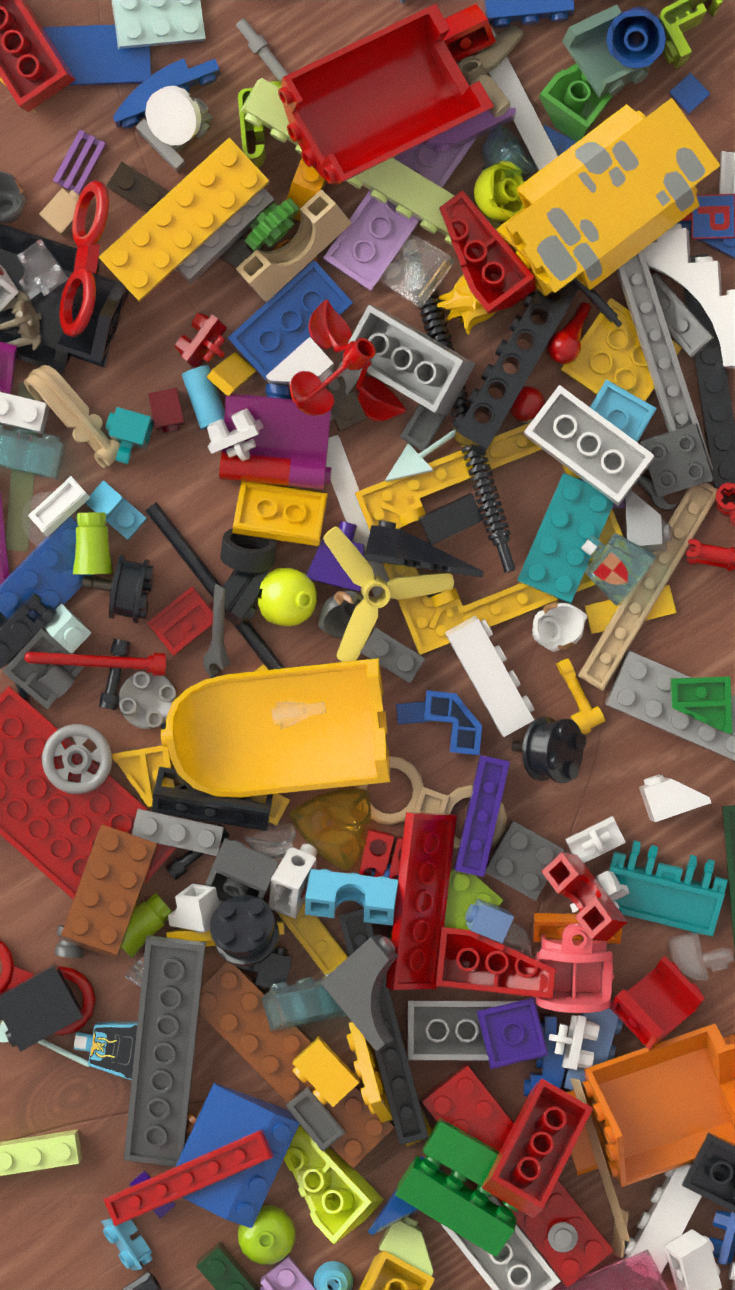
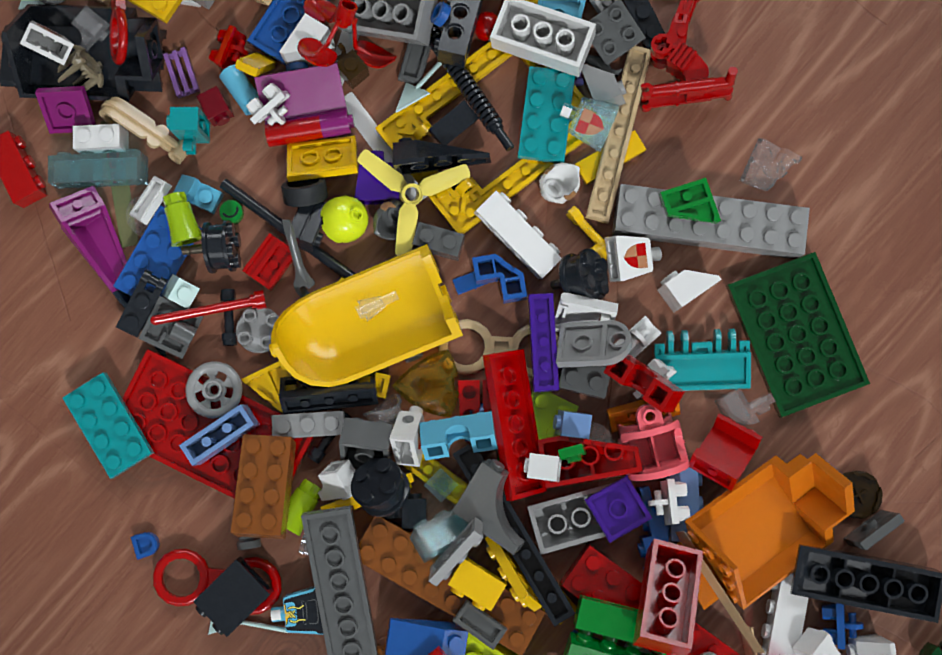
camera: 10 degrees left, 5 degrees down
none -> medium lavender tile [163,47,200,98]
none -> medium blue brick [179,404,260,466]
none -> green tile [219,200,244,224]
none -> clear light blue plate [424,468,458,502]
none -> light grey plate [428,517,484,586]
none -> blue tile [430,1,451,27]
none -> white brick [524,453,562,482]
none -> white container [555,292,618,332]
none -> light grey tile [556,320,632,368]
none -> green plate [558,443,587,464]
none -> white torso [605,236,662,282]

